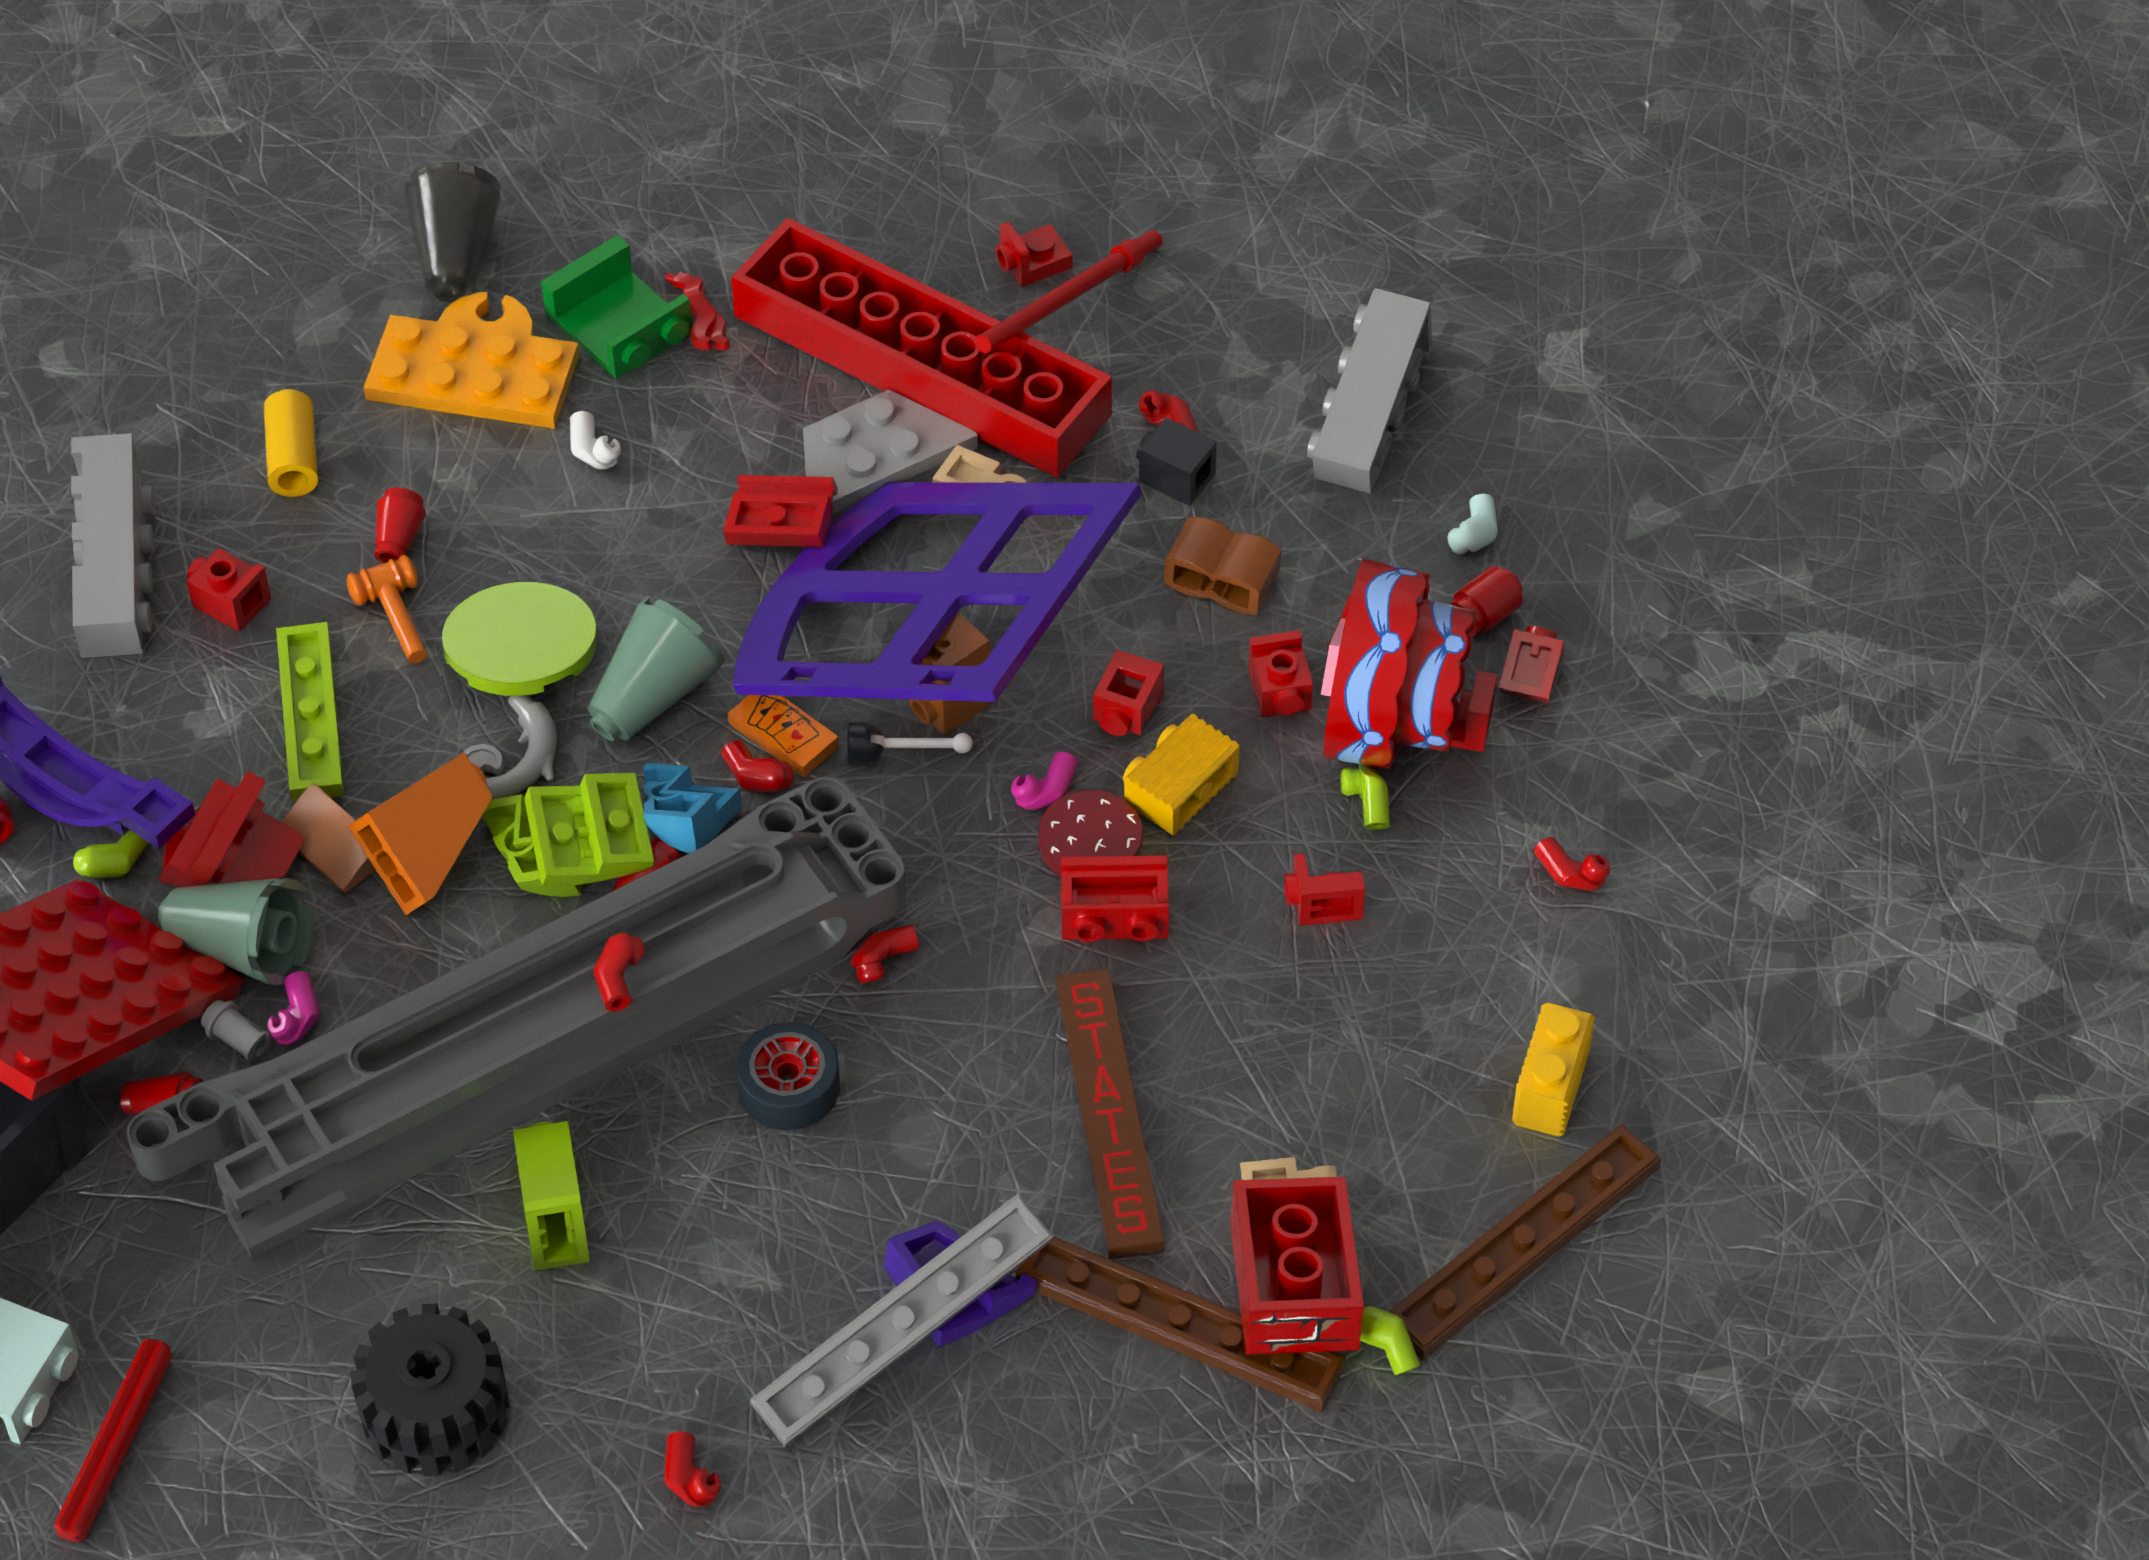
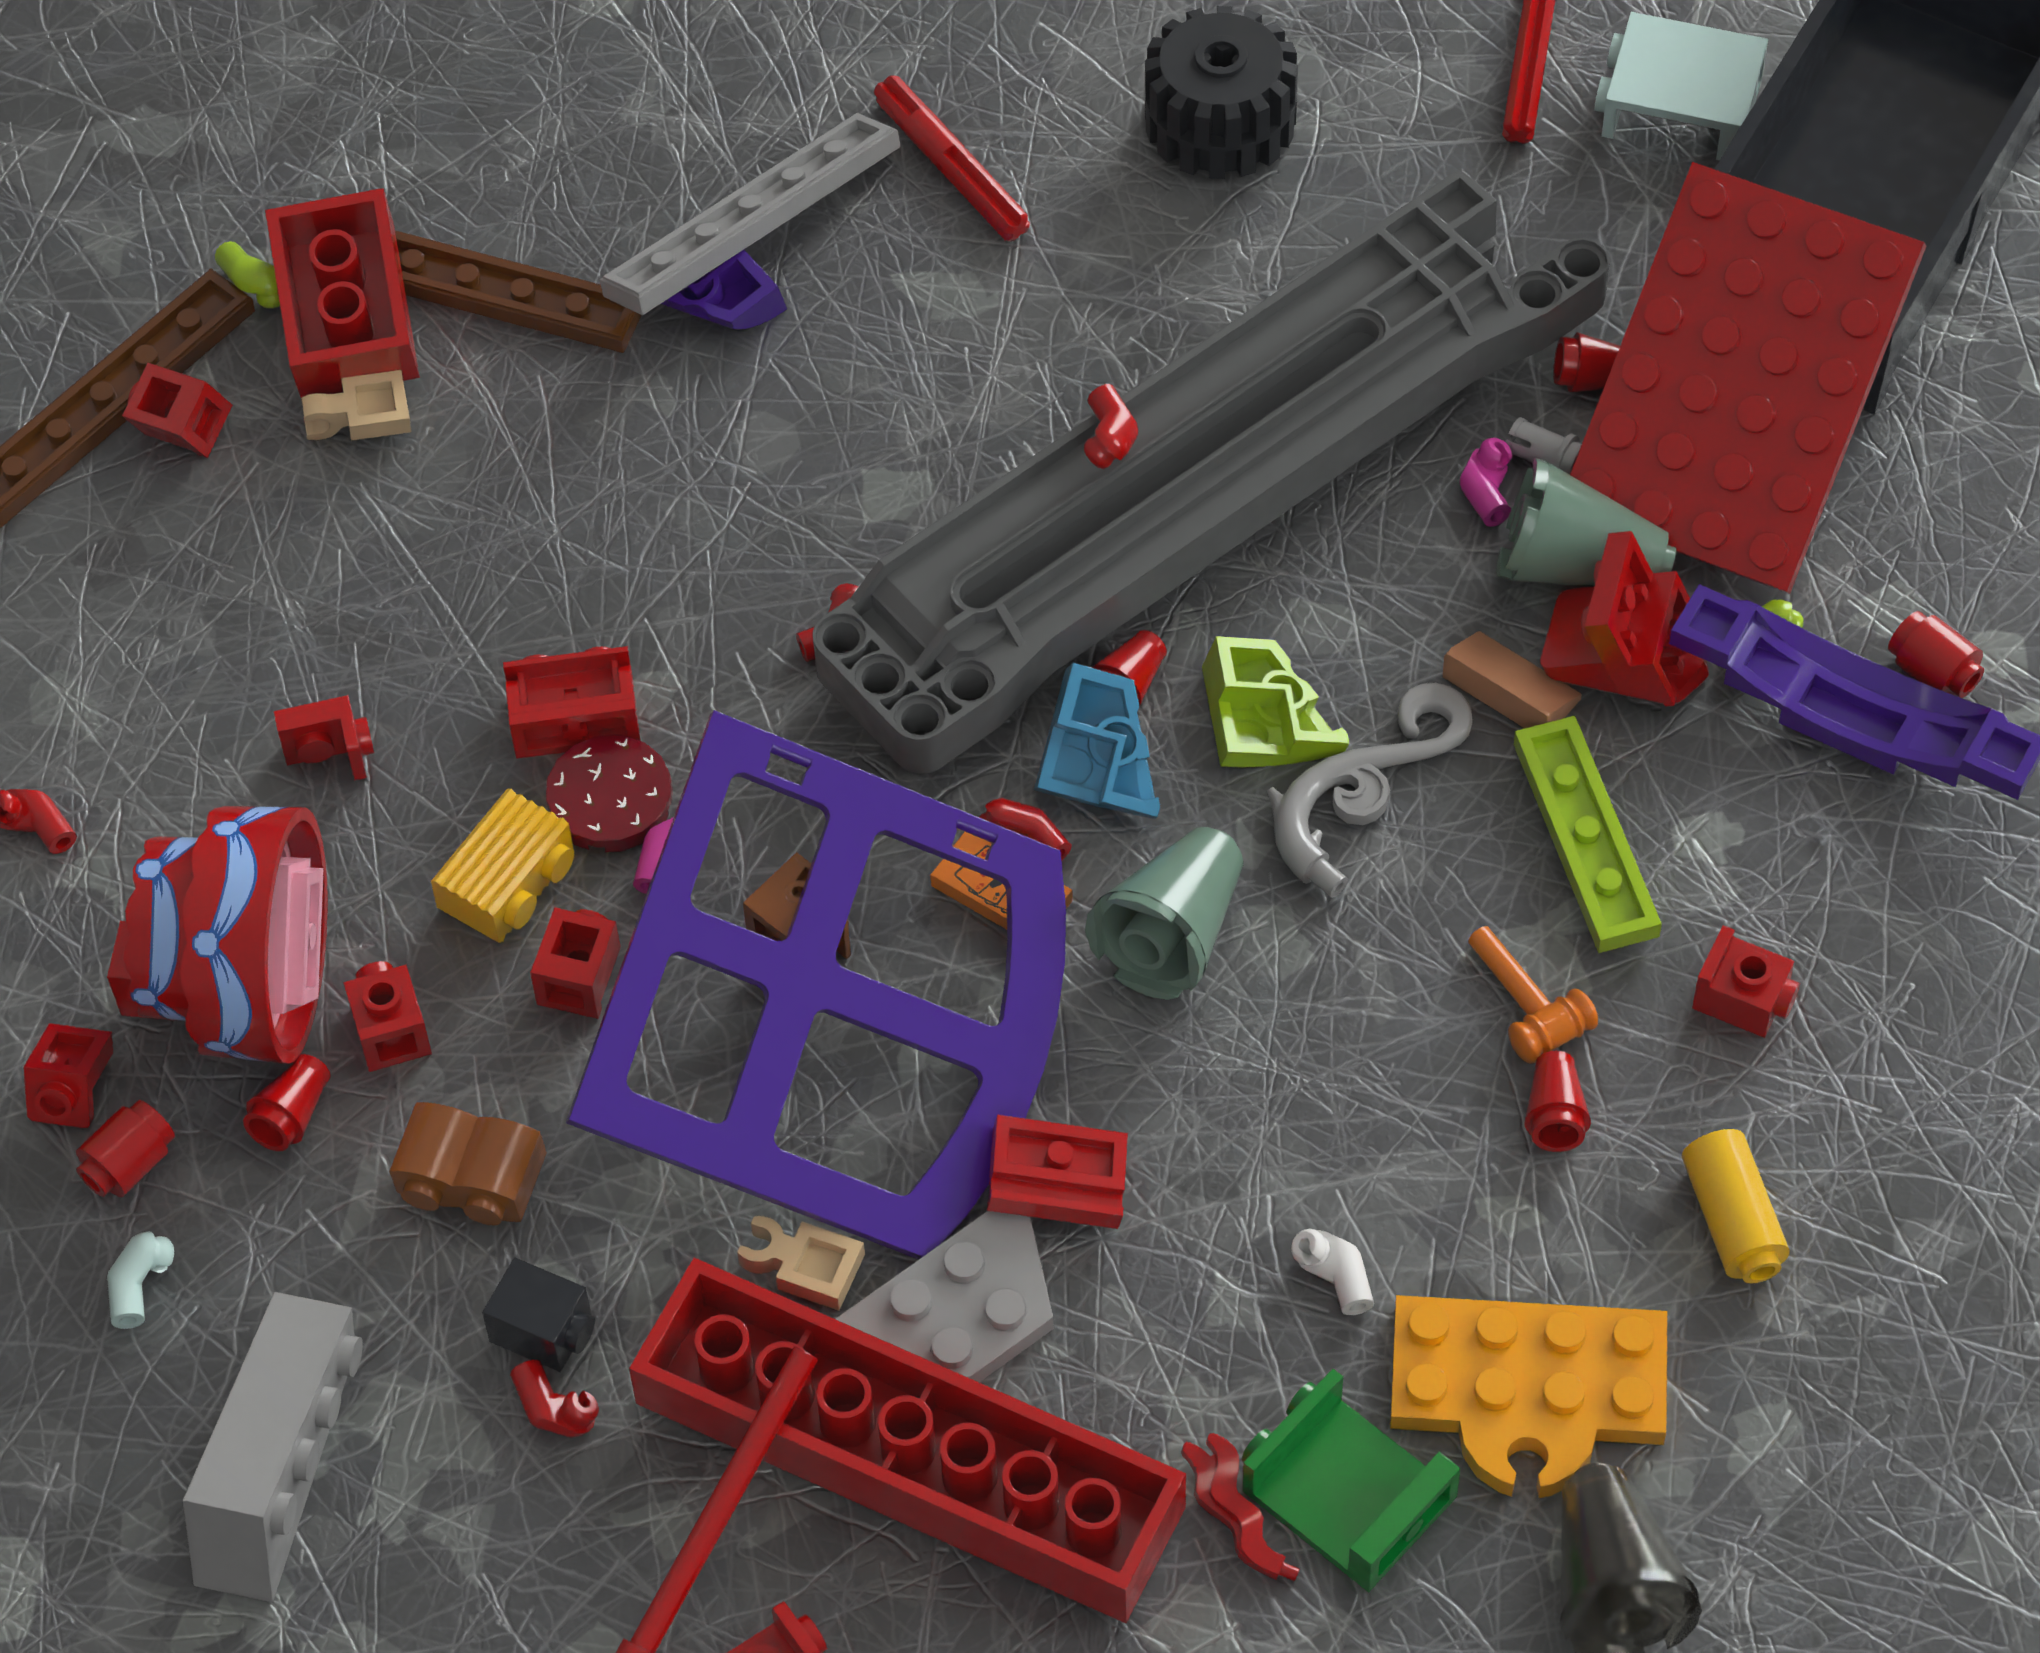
camera: 175 degrees right, 5 degrees up
light grey wedge [71,433,155,658] -> none
orange slope [348,752,493,915] -> none
lime tile [442,582,597,696] -> none
lime slope [513,1121,590,1271] -> none
lime slope [524,773,654,888] -> none
red arm [664,1431,722,1507] -> none
wheel [736,1022,840,1130] -> none
hinge [847,722,973,764] -> none
reddish brown tile [1056,968,1164,1259] -> none
yellow brick [1512,1003,1595,1137] -> none
none -> red brick [122,363,233,459]
none -> red axle [874,75,1030,242]

